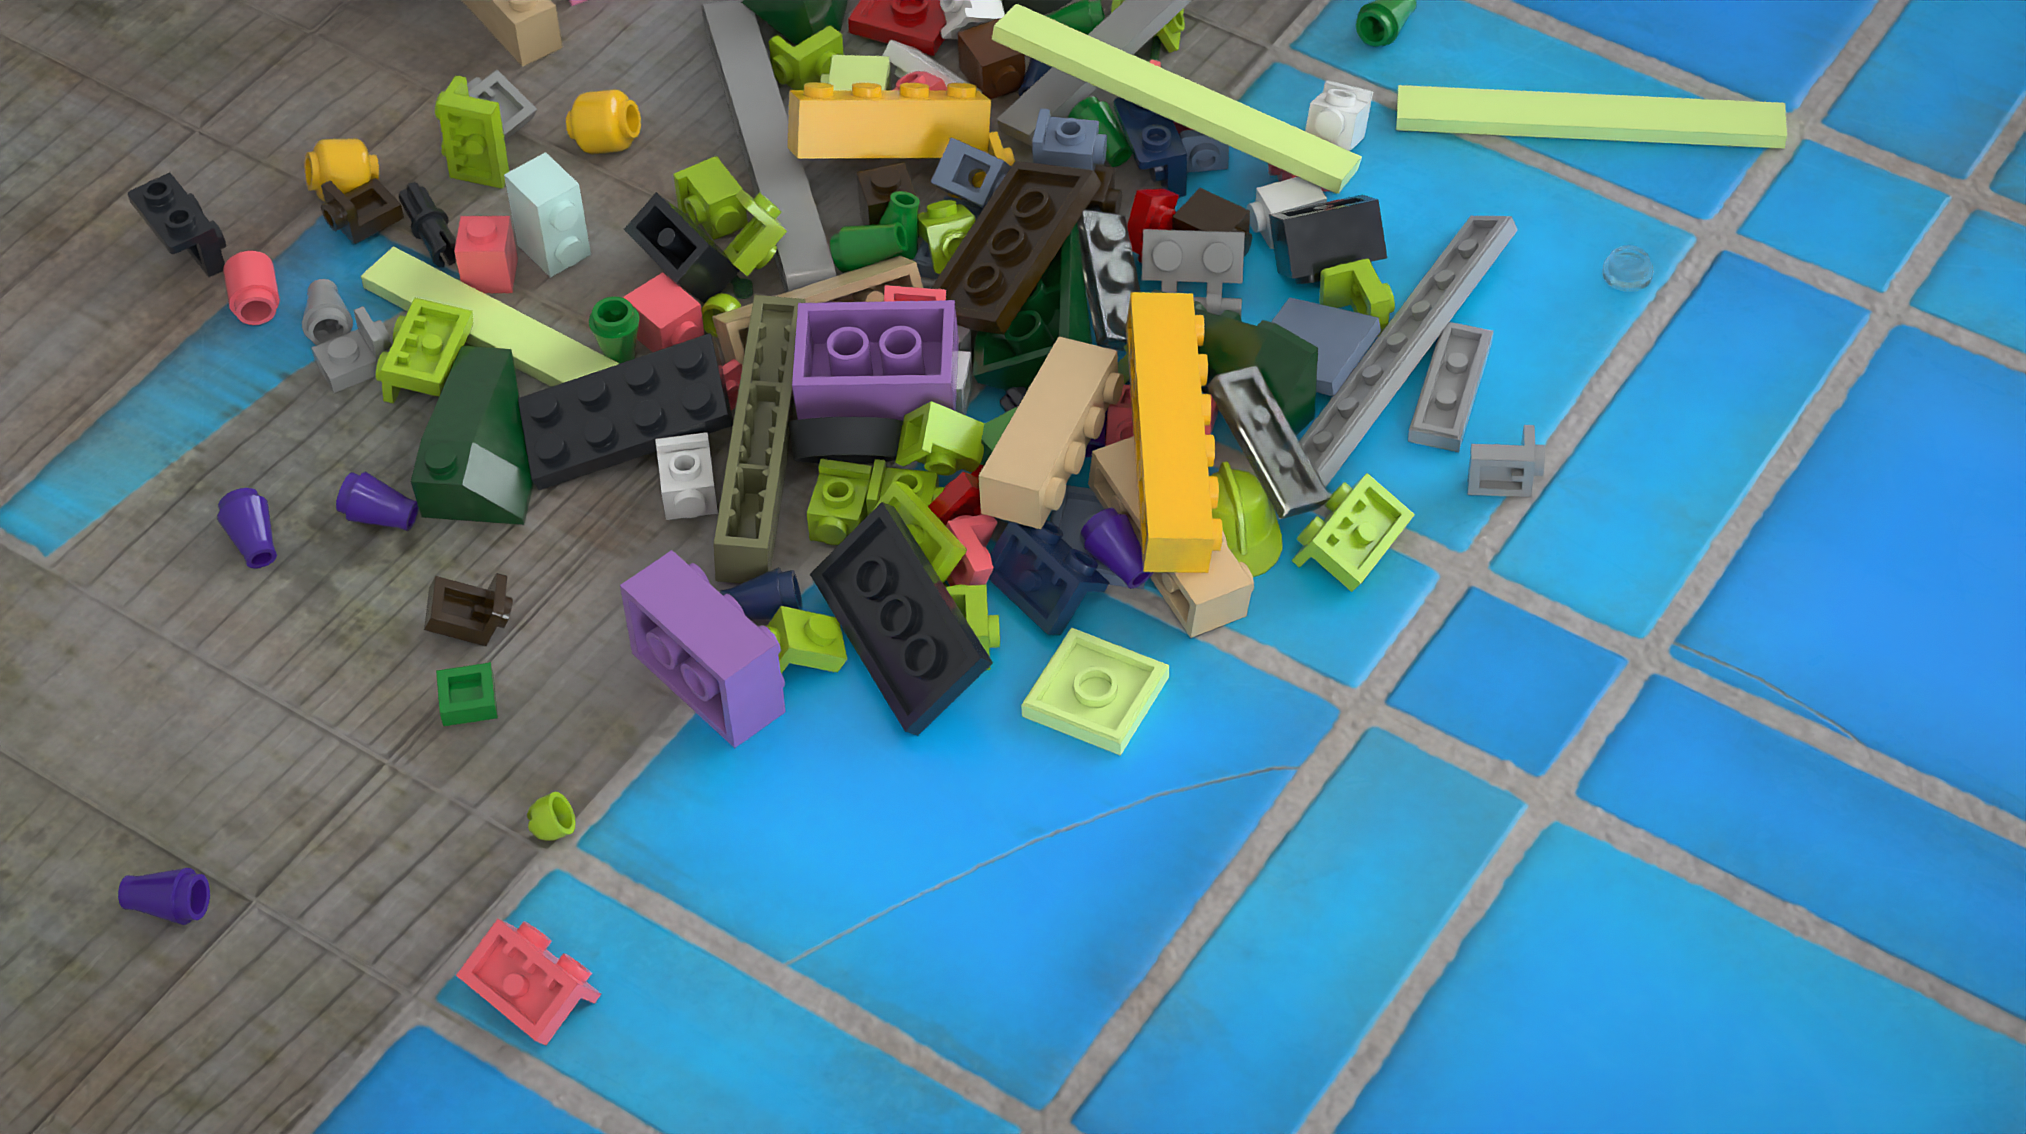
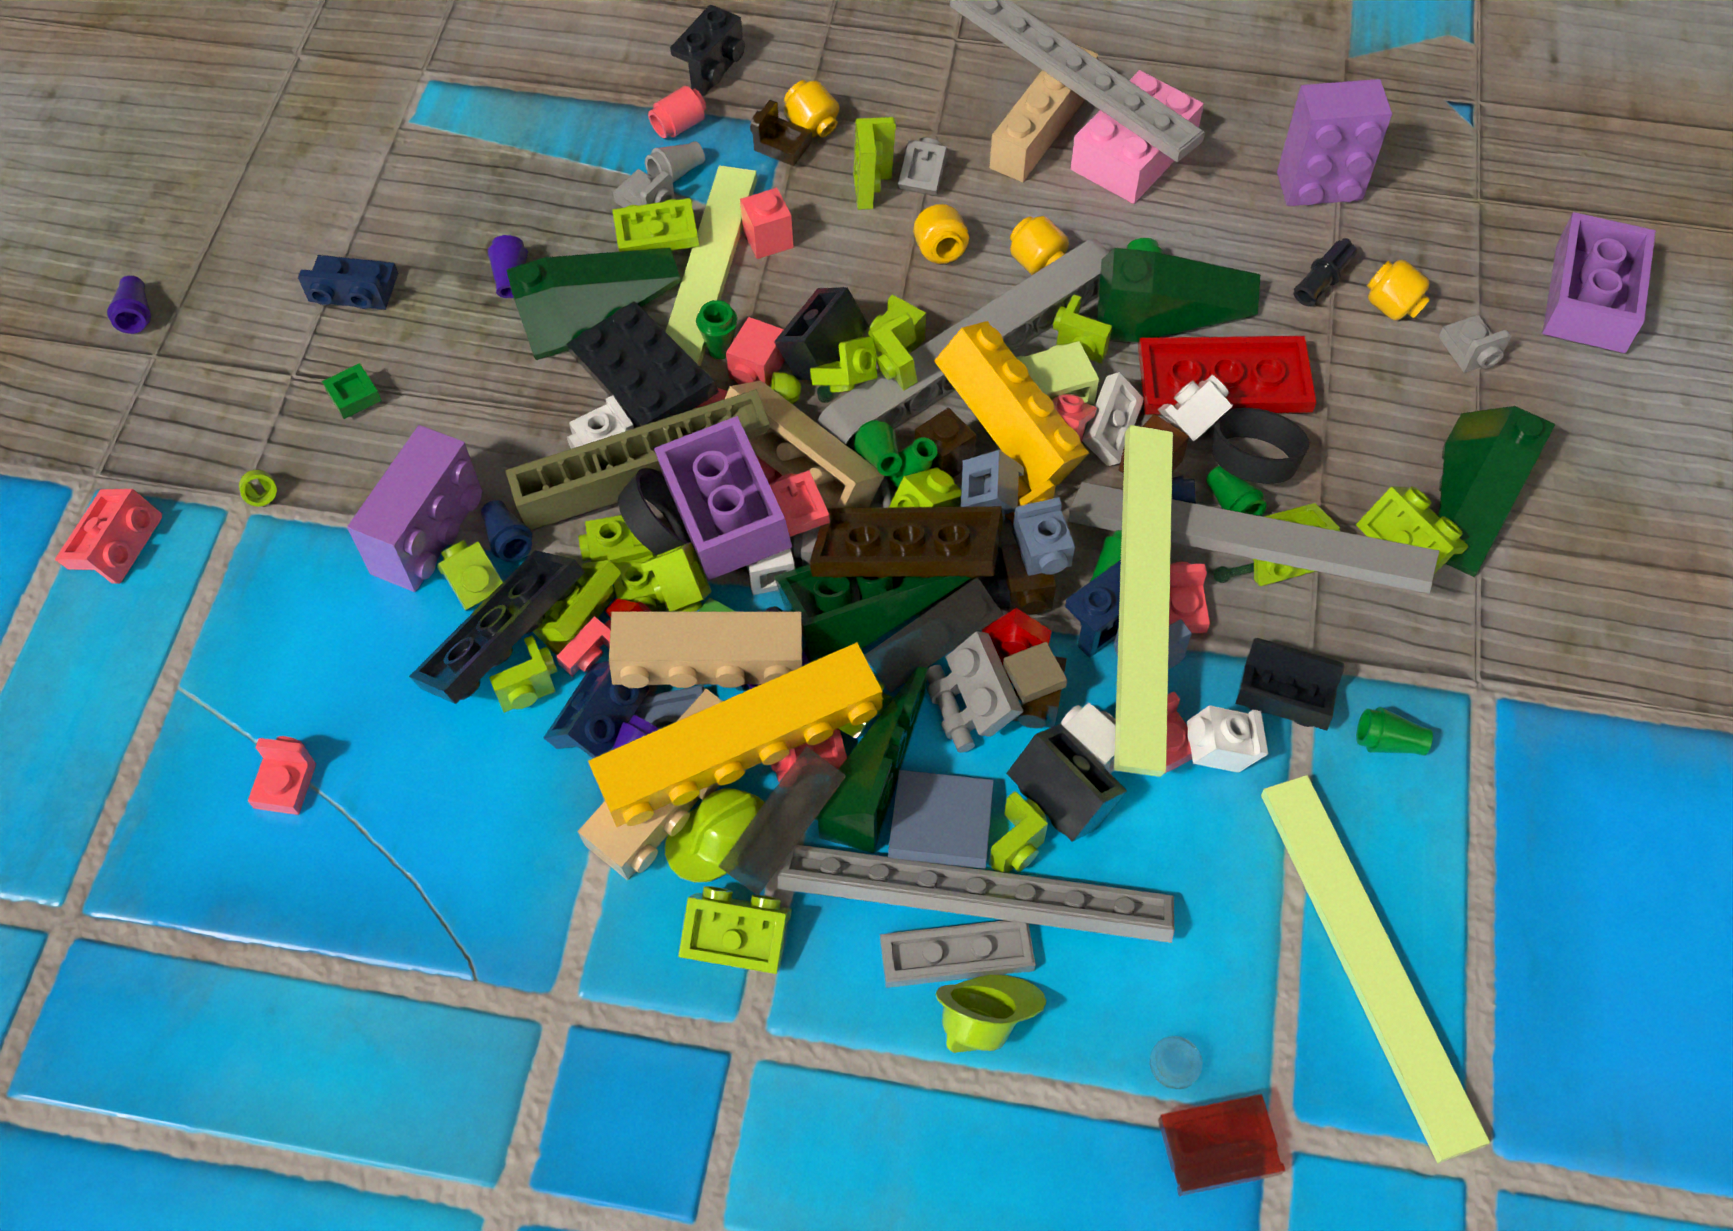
camera: 65 degrees right, 10 degrees up
dark purple cone [217,488,277,569] -> none
black axle [399,182,457,267] -> none
dark brown bracket [424,573,513,646] -> none
light aqua brick [504,152,591,277] -> none
yellowish green tile [1021,627,1169,756] -> none
light grey bracket [1467,425,1545,497] -> none
none -> coral bracket [248,736,316,815]
none -> dark blue bracket [298,255,399,310]
none -> lime bracket [872,313,918,391]
none -> lime piece [935,975,1047,1053]
none -> dark tan tile [1003,642,1067,704]
none -> yellow head [1010,216,1069,275]
none -> clear red plate [1158,1094,1286,1196]
none -> black bracket [1235,638,1344,731]

